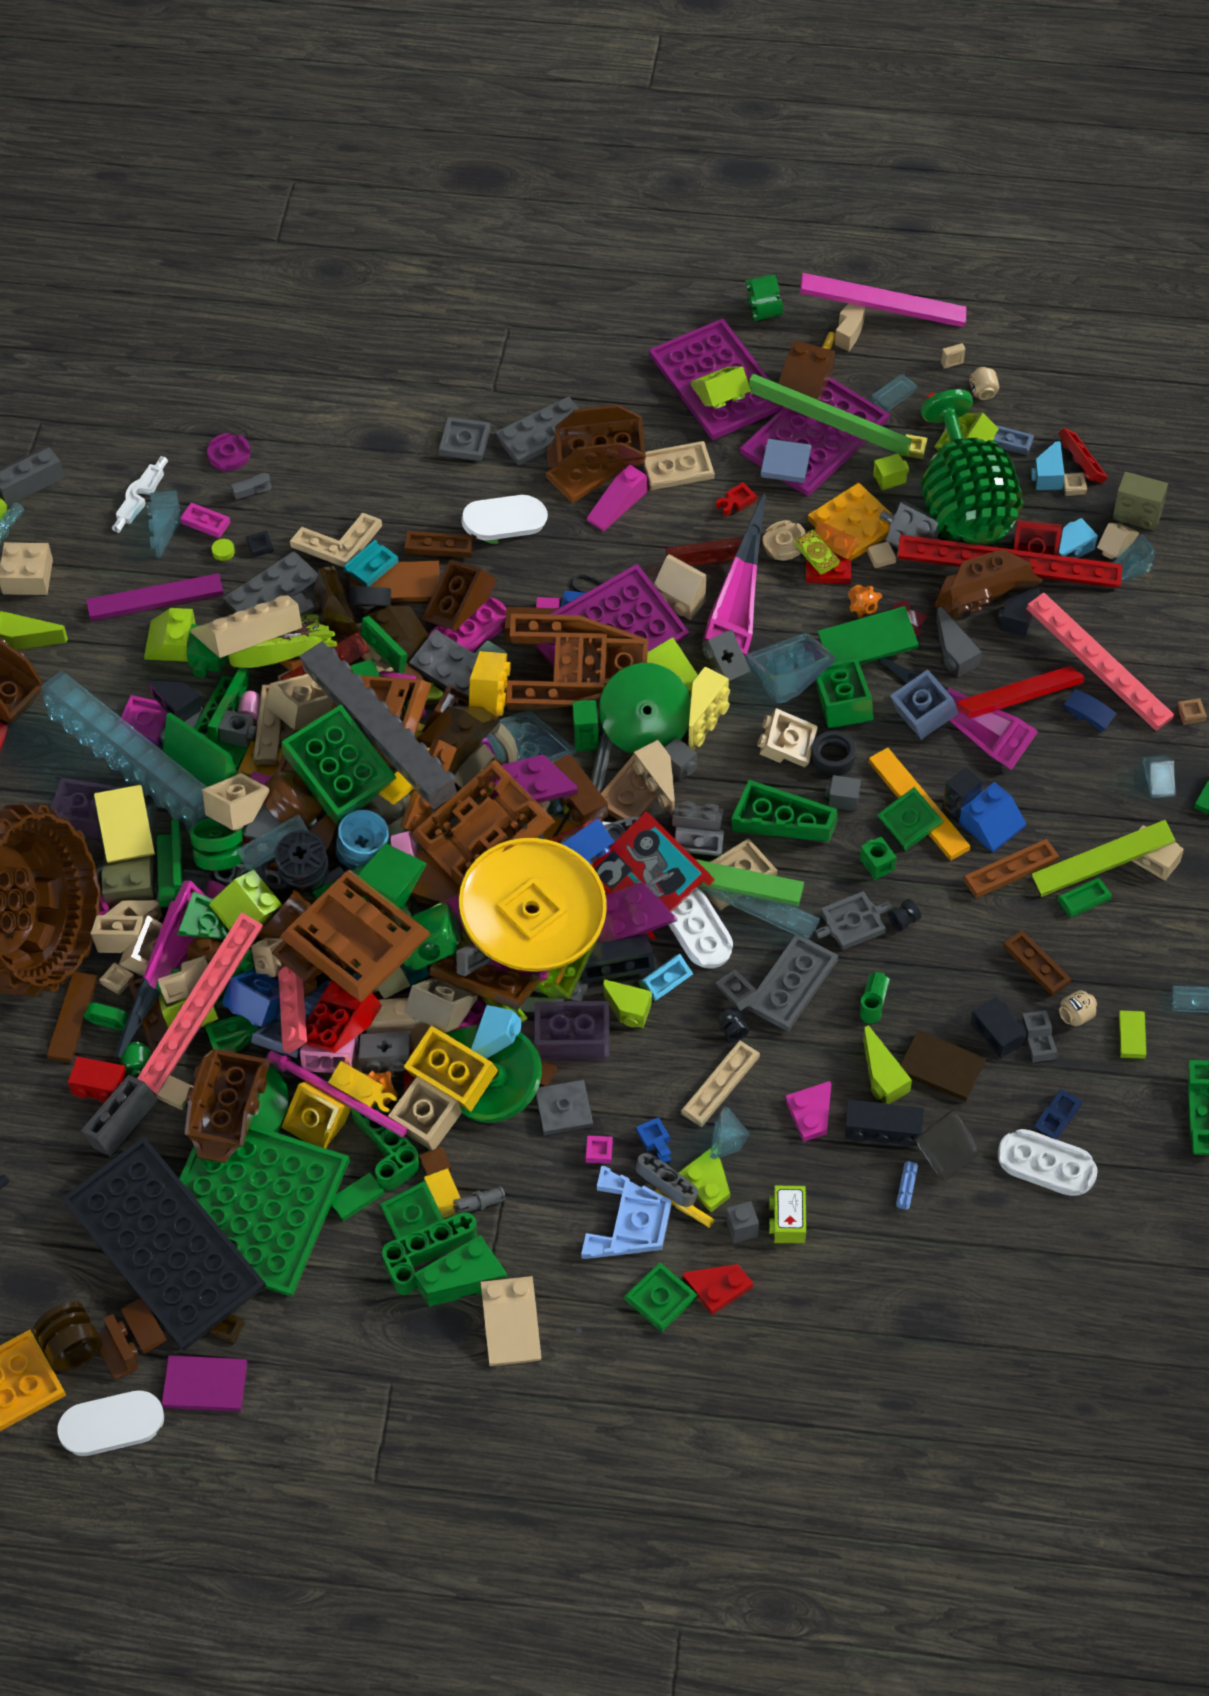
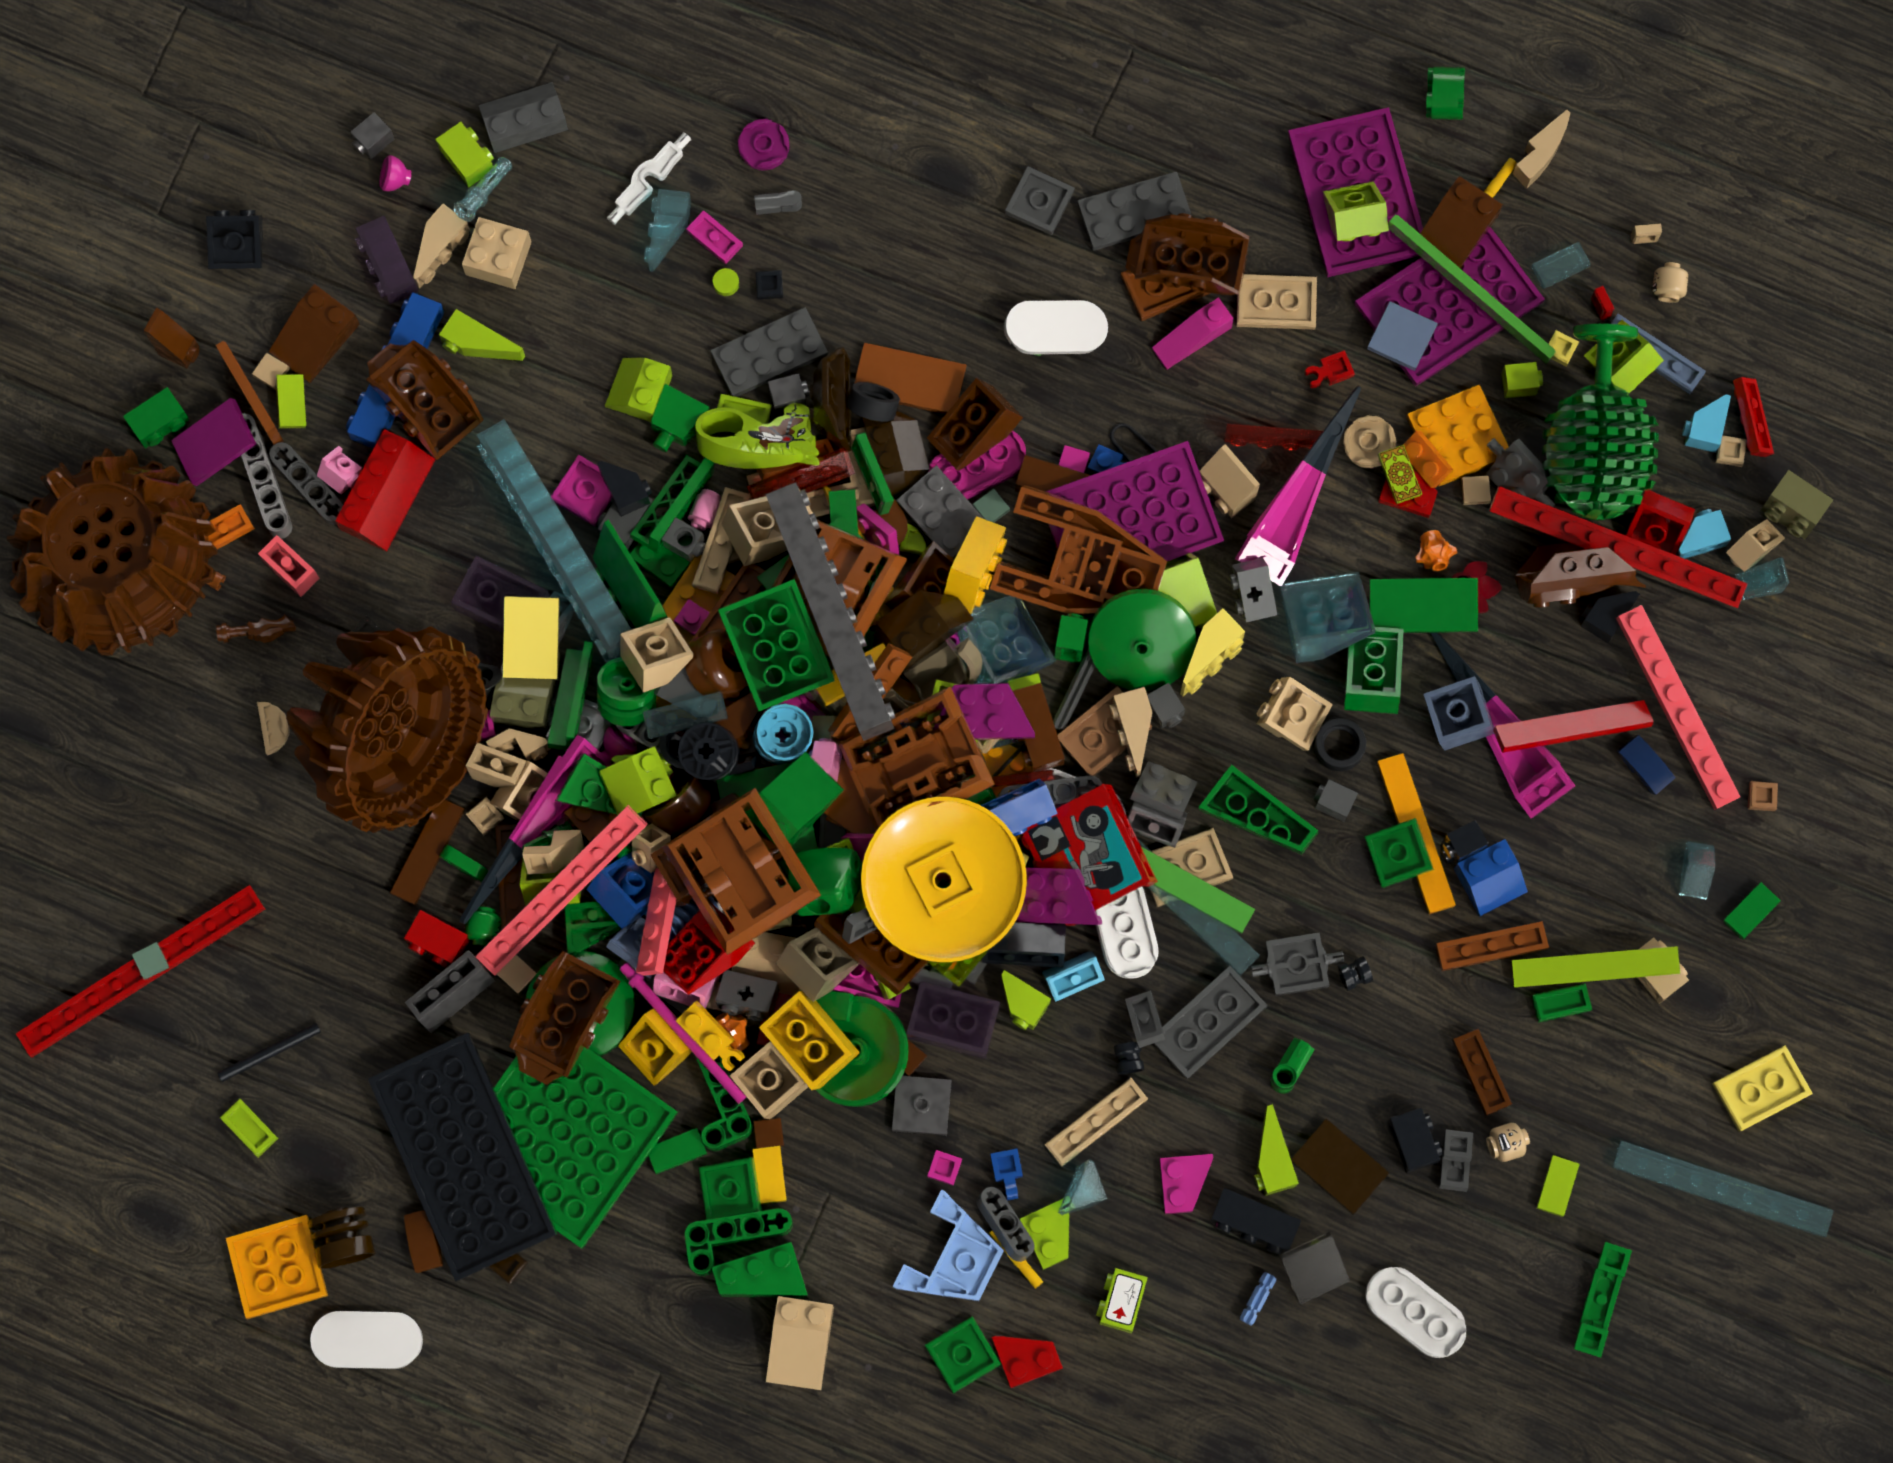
camera: 15 degrees right, 20 degrees up
magenta tile [86,573,224,621] -> none
reddish brown bracket [99,1314,139,1380] -> none
magenta tile [162,1356,248,1412] -> none
tan slope [191,595,302,658] -> none
tan plate [290,513,382,567] -> none
teal plate [343,540,399,587] -> none
reddish brown plate [404,531,474,558] -> none
dark grey pin [453,1186,506,1214] -> none
medium azure slope [471,1005,521,1059] -> none
dark grey brick [726,1201,759,1243] -> none
dark pink tile [800,273,966,327] -> none
green brick [860,837,897,880] -> none
dark grey slope [936,607,982,678] -> none
dark blue slope [1034,1089,1082,1140] -> none

